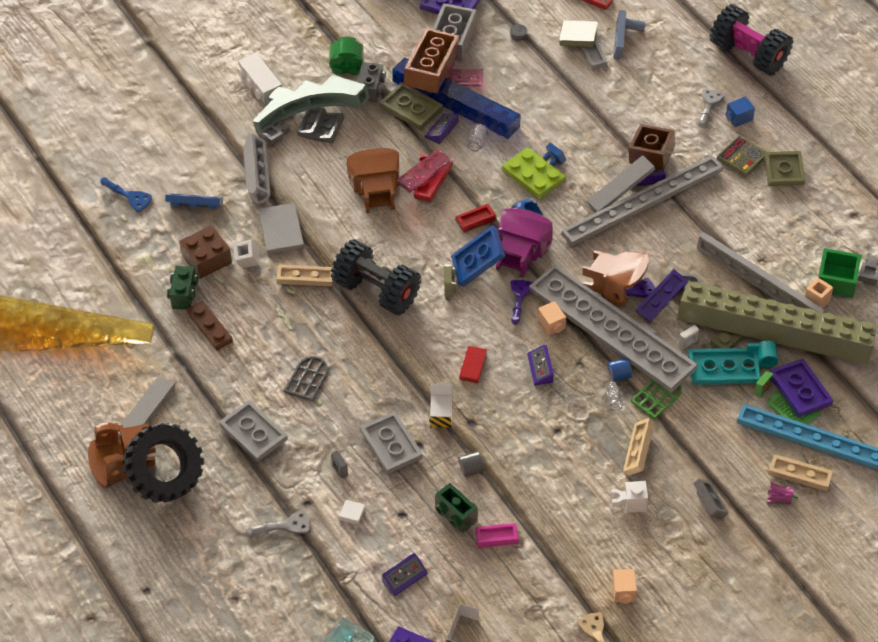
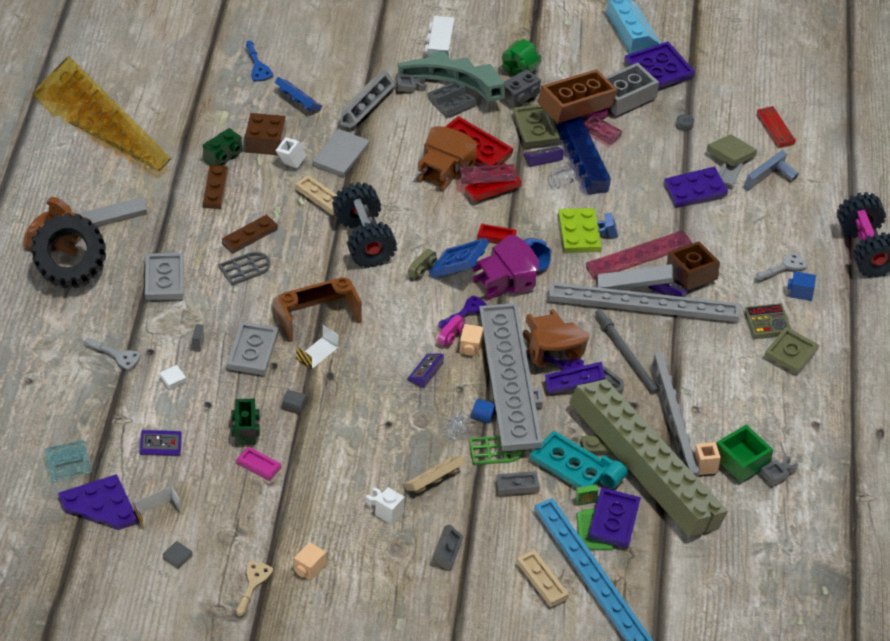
camera: 35 degrees right, 5 degrees down
red tile [459,346,487,383] -> none
white tile [678,325,699,350] -> none
flat silver piece [766,481,798,504] -> none
none -> reddish brown plate [222,214,278,254]
none -> dark orange windscreen [273,277,362,342]
none -> dark pink plate [437,315,466,347]
none -> red plate [445,116,513,171]
none -> flat silver plate [496,471,540,495]
none -> clear pink plate [586,230,692,280]
none -> dark grey bar [595,309,659,394]
none -> dark purple plate [664,166,728,208]

